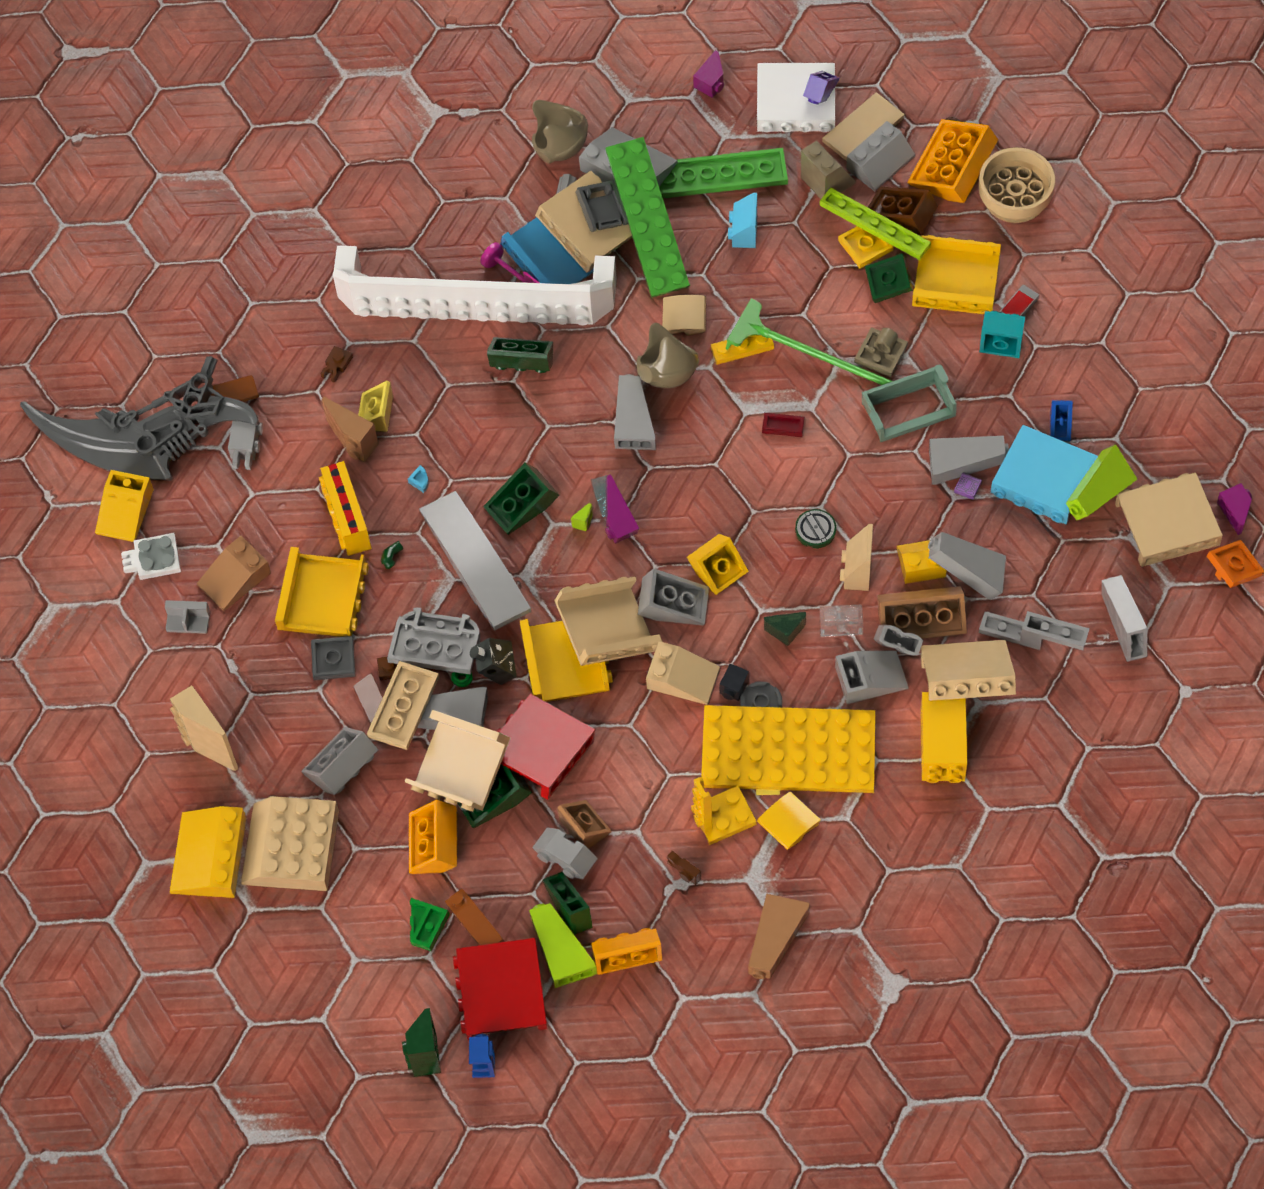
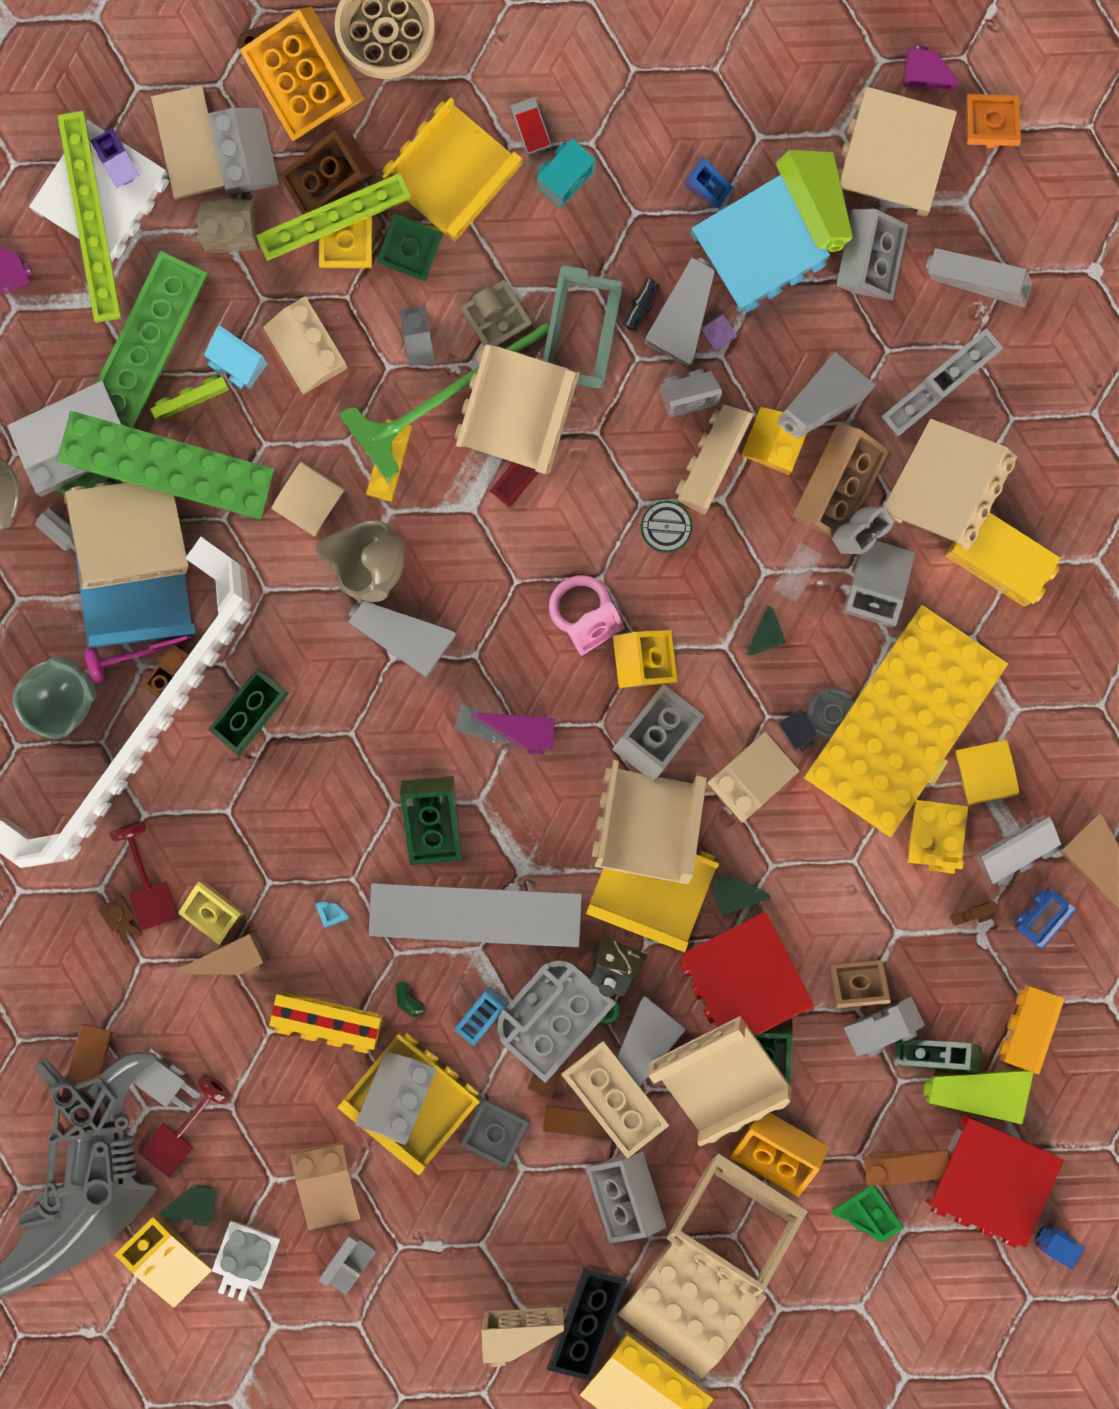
camera: 65 degrees left, 25 degrees up
dark green slope [402,1008,441,1077] -> none
lime slope [571,503,593,531] -> none
dark grey container [575,180,628,232] -> none
tan slope [840,524,873,591] -> none
none -> sand green piece [12,655,97,739]
none -> lime plate [57,111,122,323]
none -> dark red piece [109,821,179,931]
none -> dark red piece [139,1074,232,1178]
none -> lime plate [151,376,230,422]
none -> clear green slope [160,1184,220,1226]
none -> tan slope [263,296,348,395]
none -> light grey slope [355,1051,436,1145]
none -> dark grey slope [400,306,435,367]
none -> dark azure slope [454,987,509,1046]
none -> tan panel [455,344,580,474]
none -> black slope [546,1264,628,1381]
none -> bright pink tile [549,575,625,656]
none -> black pin [622,278,660,332]
none -> light grey slope [659,369,722,418]
none -> tan window [666,1153,808,1297]
none -> tan slope [675,404,754,515]
none -> clear green slope [709,874,771,916]
none -> light grey slope [836,209,908,300]
none -> light grey slope [973,817,1061,886]
none -> blue window [1015,888,1077,950]

